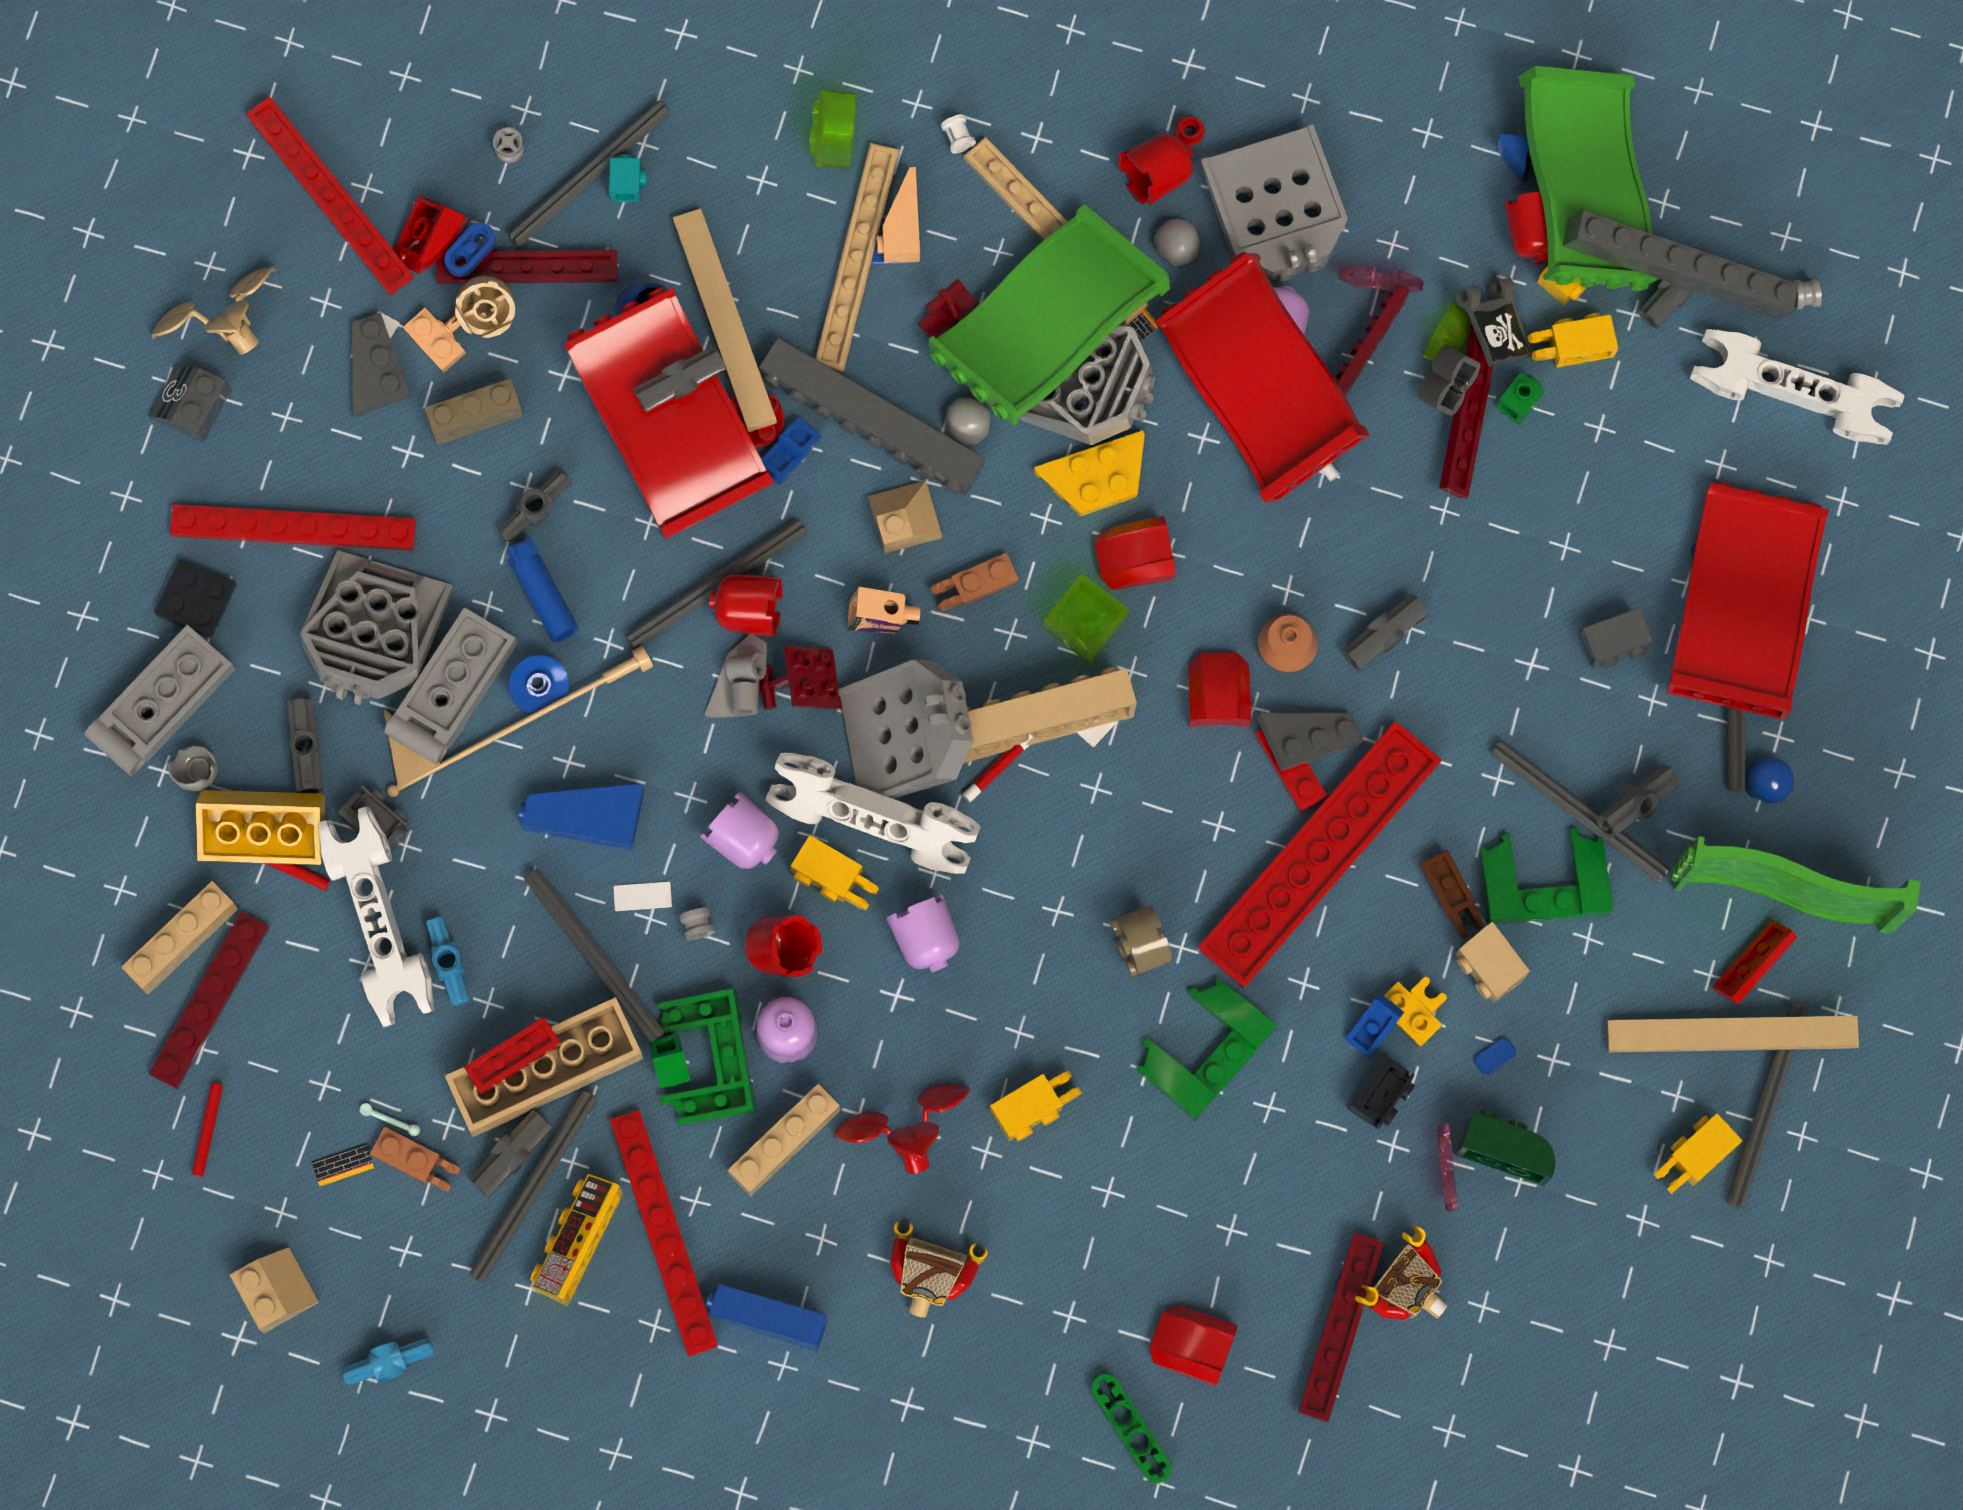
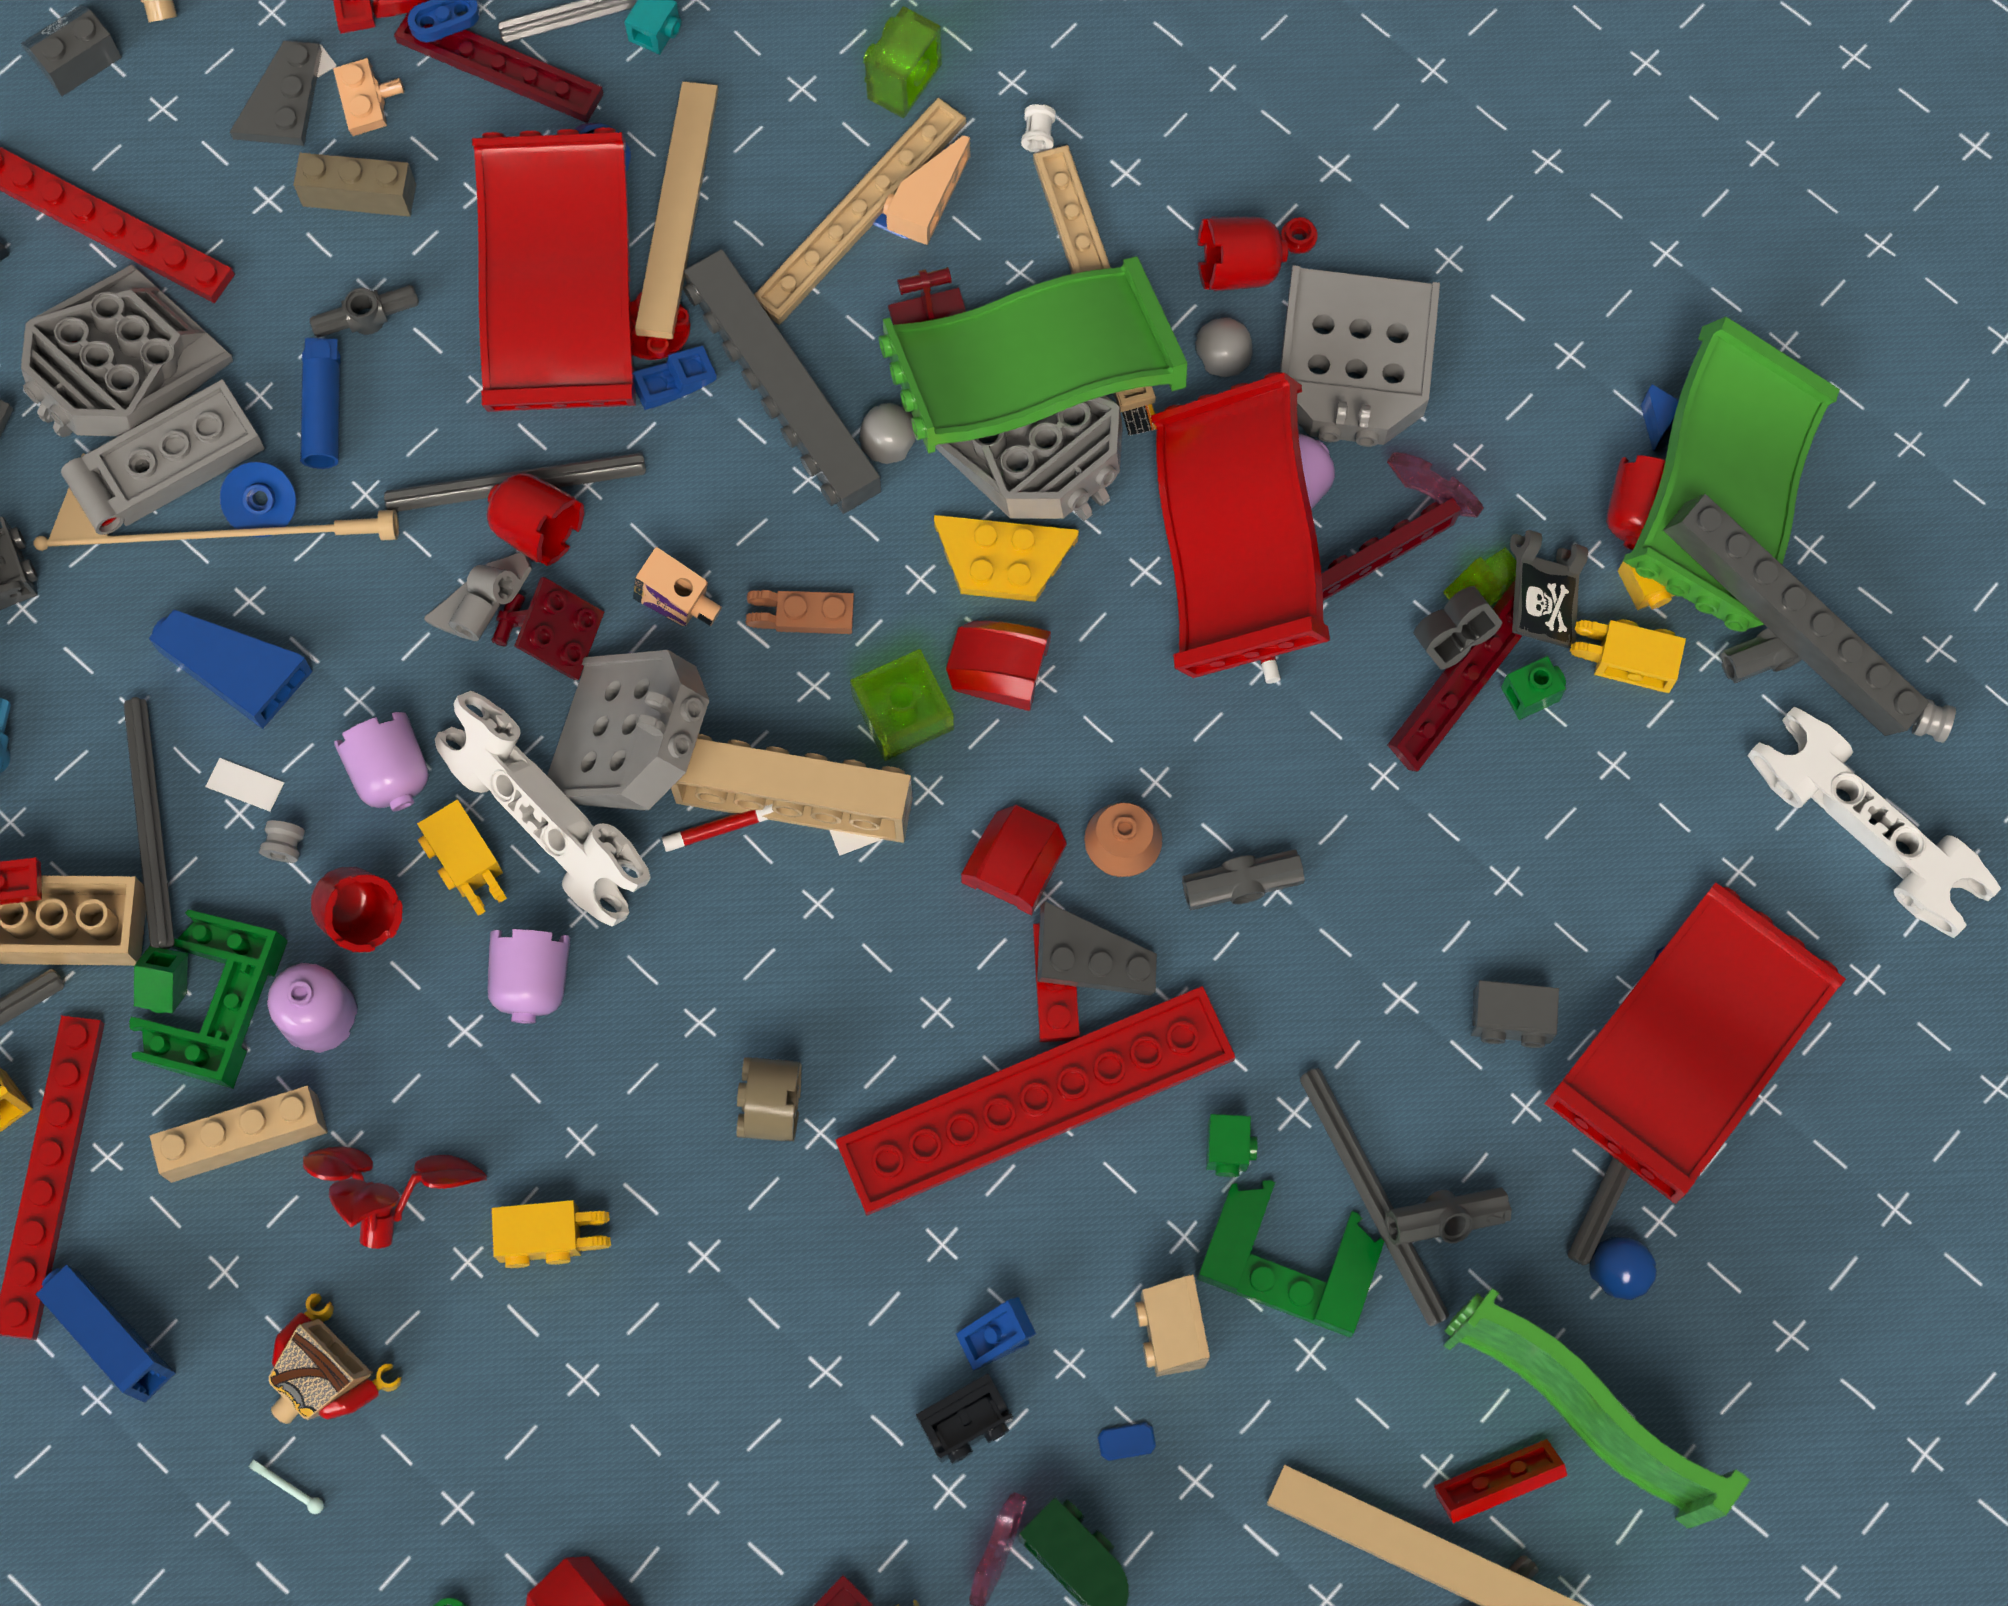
camera: 30 degrees right, 5 degrees down
tan cylinder [455,275,515,338] -> none
dark grey piece [633,346,726,413] -> none
tan slope [868,480,942,554] -> none
green wedge [1136,978,1277,1121] -> none
yellow plate [1384,976,1447,1048] -> none
reddish brown hinge [1419,849,1485,938] -> none
none -> light aqua hinge [248,1459,324,1514]
none -> green brick [1206,1114,1258,1177]

